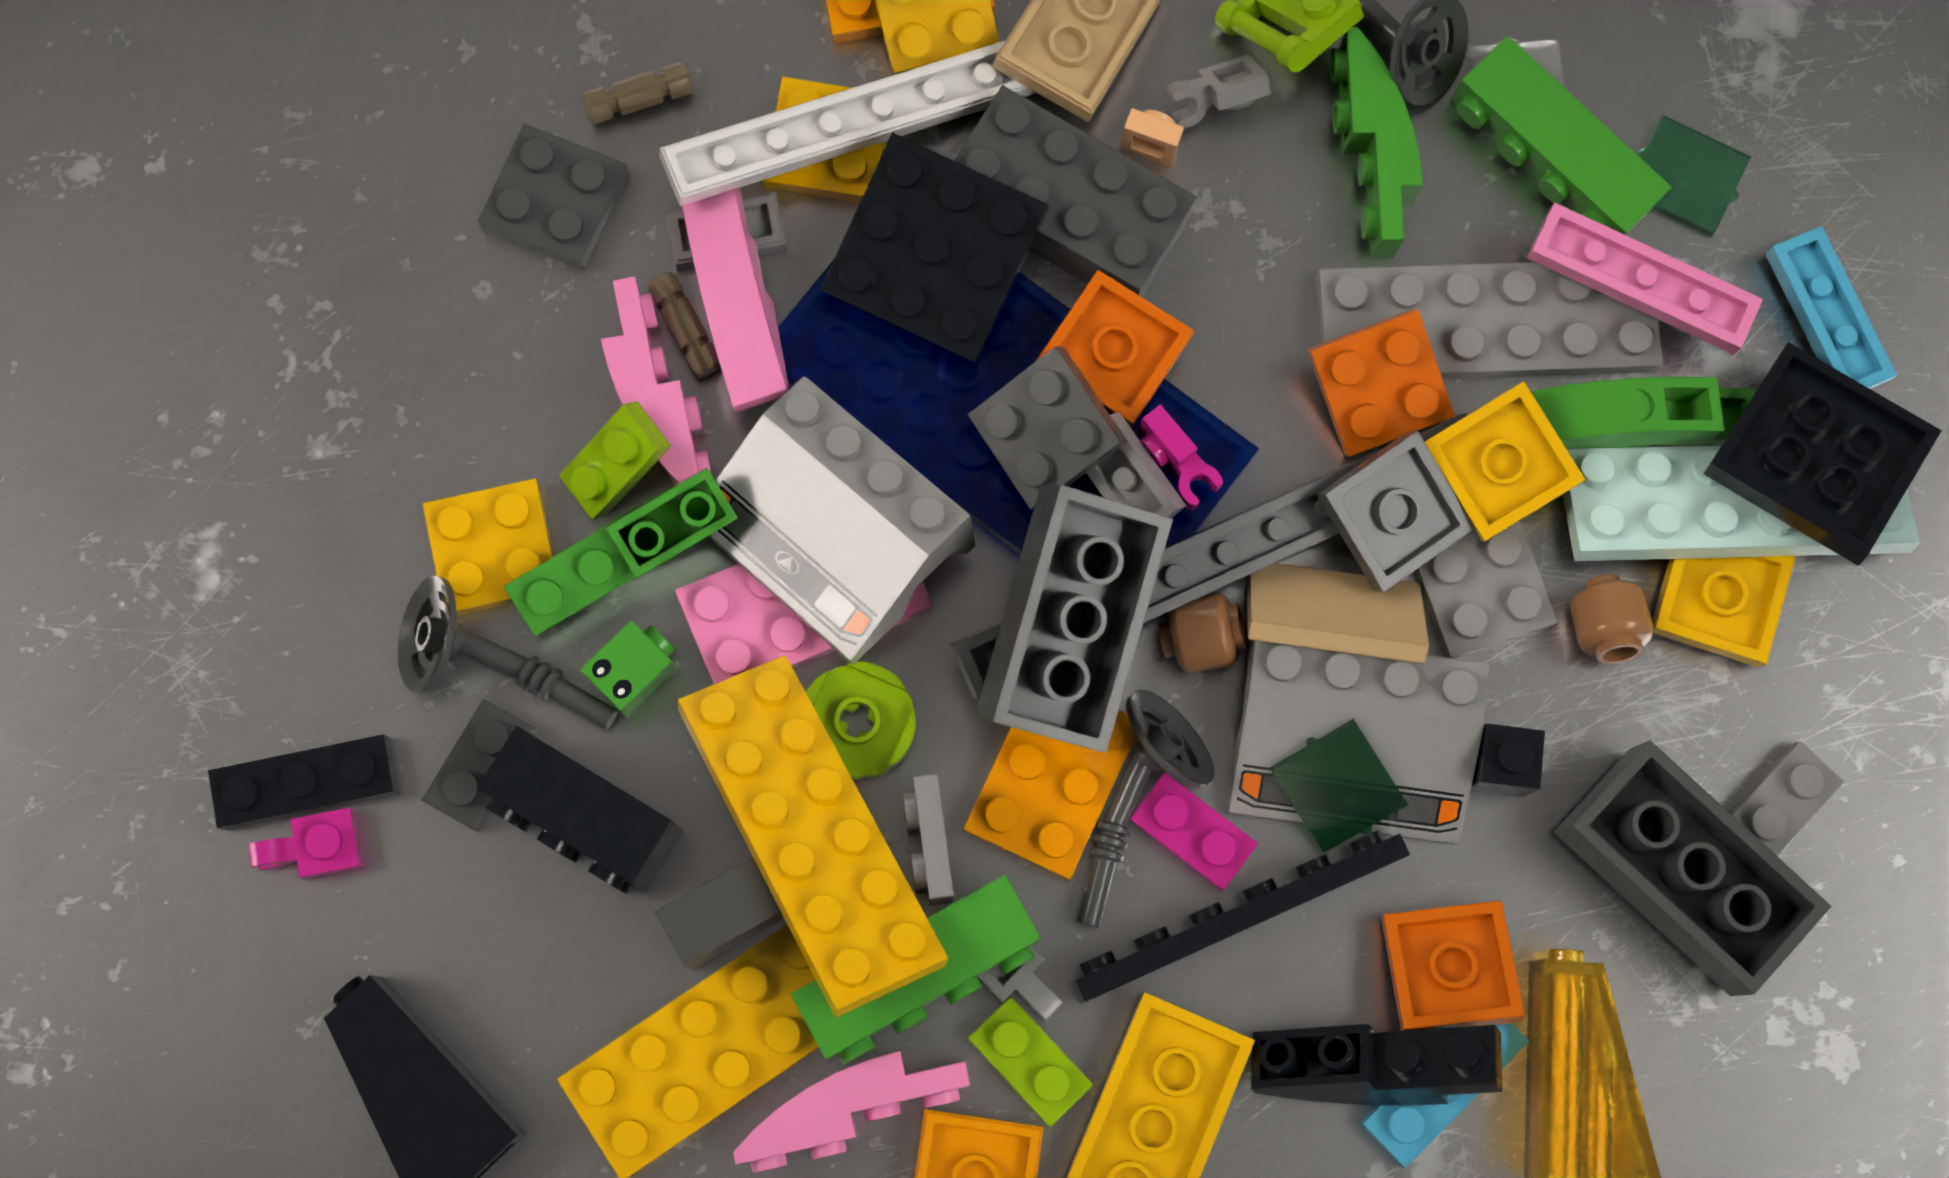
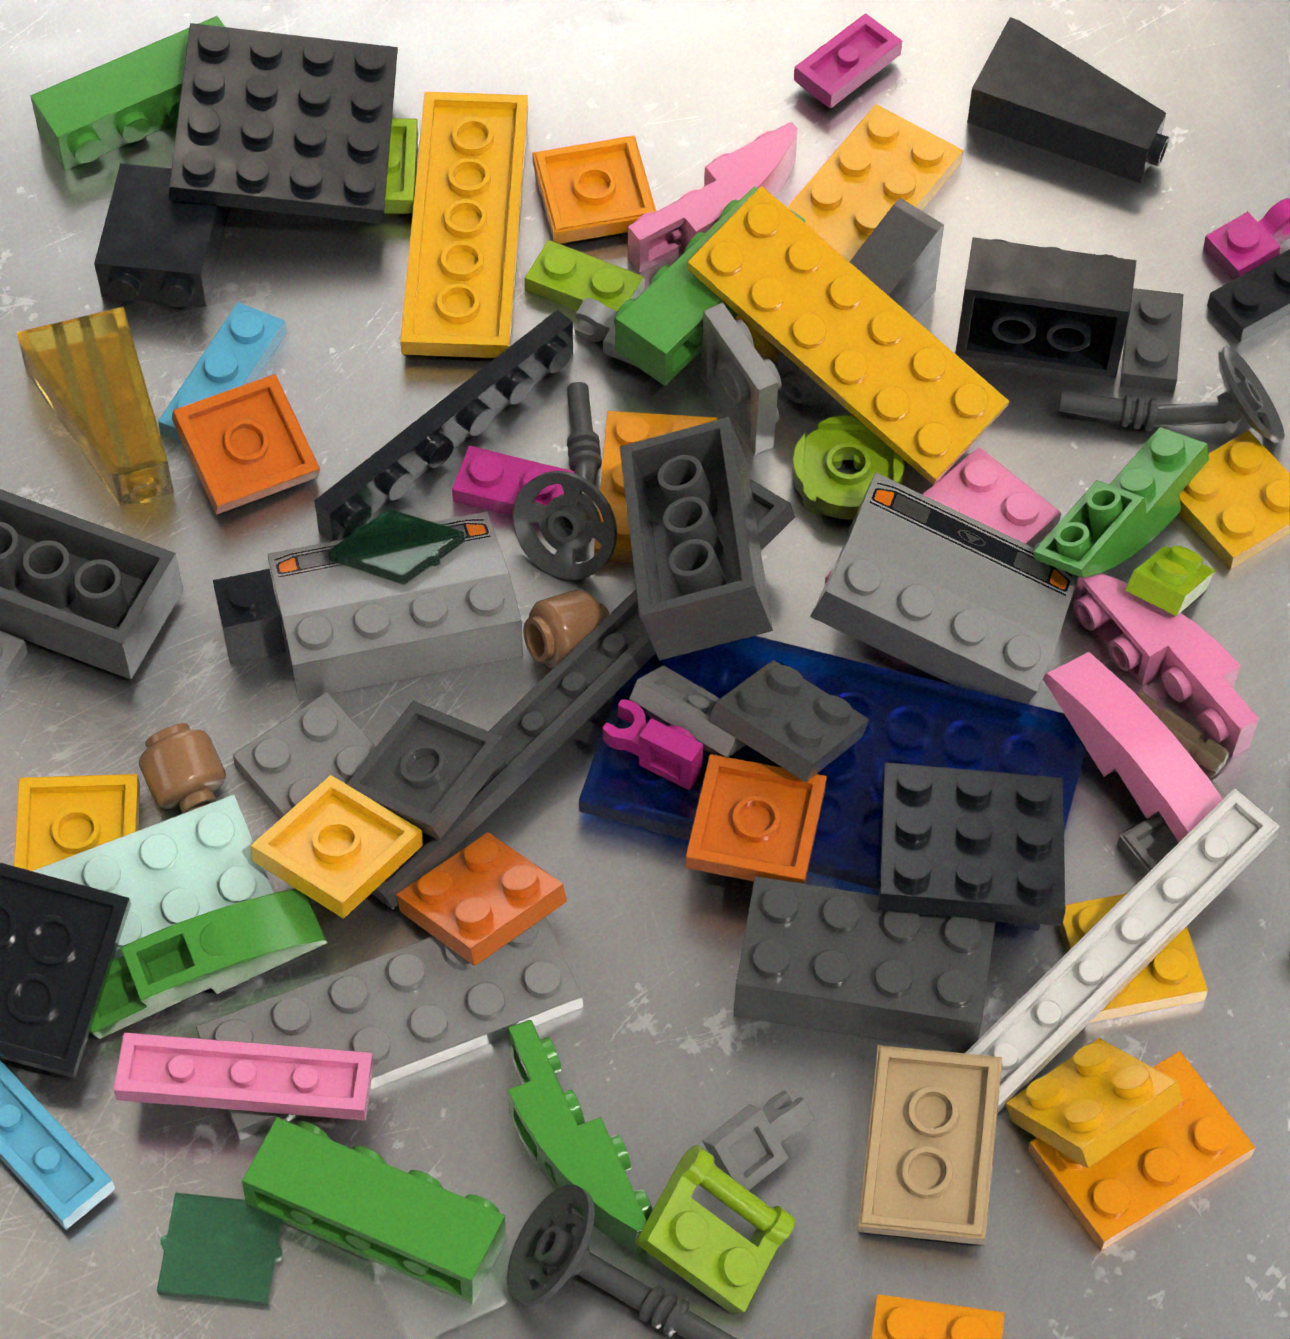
camera: 165 degrees right, 20 degrees down
bright green brick [580,620,678,719] -> none
light nougat plate [1119,108,1184,167] -> none
tan tile [1246,563,1429,663] -> none
black slope [1251,1024,1502,1105] -> none

